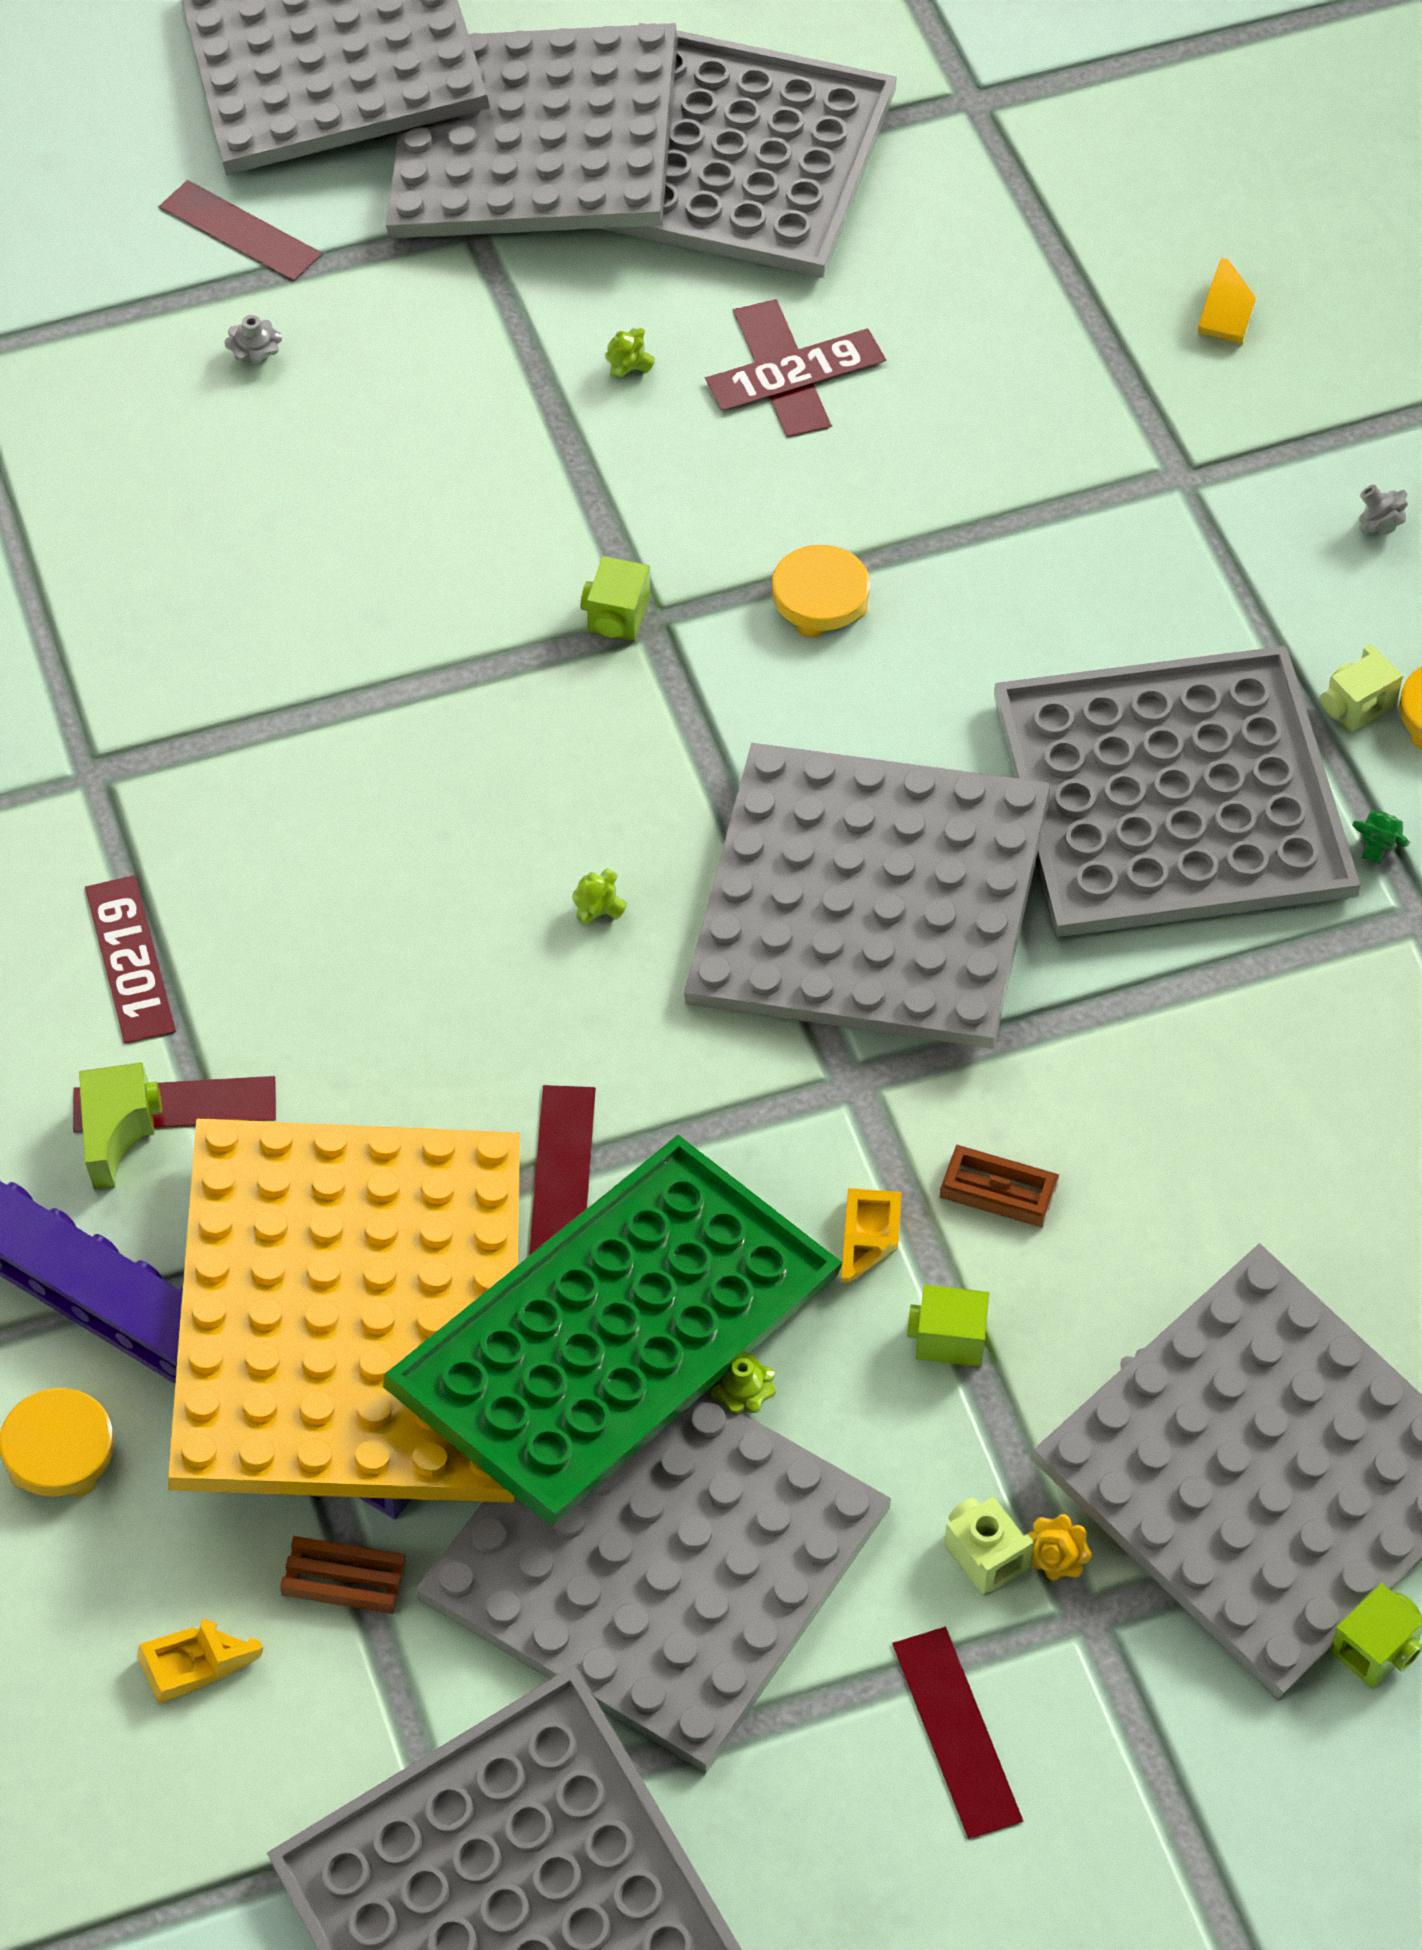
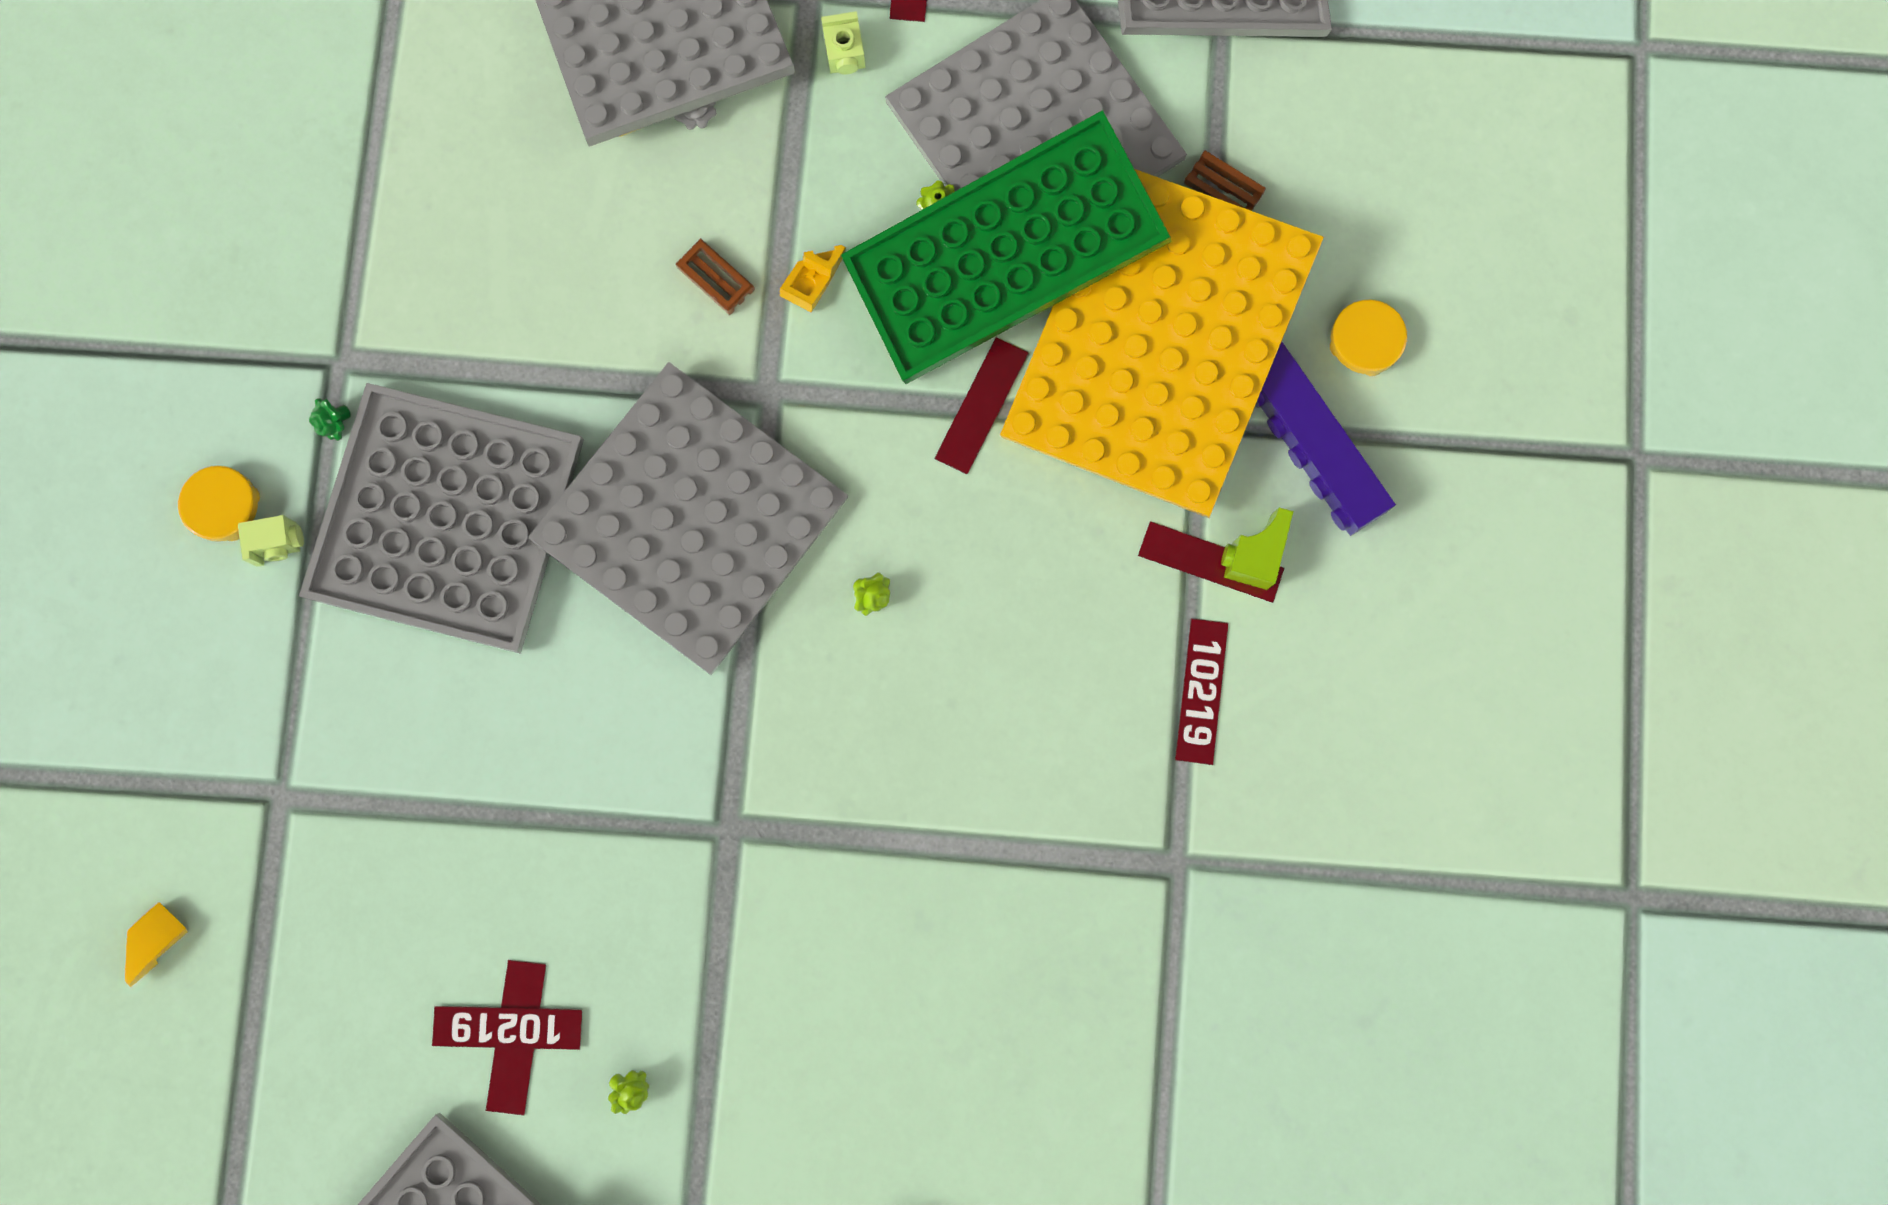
camera: 155 degrees left, 25 degrees up
yellow slope [137,1618,263,1704] -> none
lime brick [580,556,650,641] -> none
yellow tile [772,545,870,637] -> none
lime brick [907,1284,990,1367] -> none
yellow plant [1028,1514,1092,1580] -> none
light grey plant [1359,484,1408,534] -> none

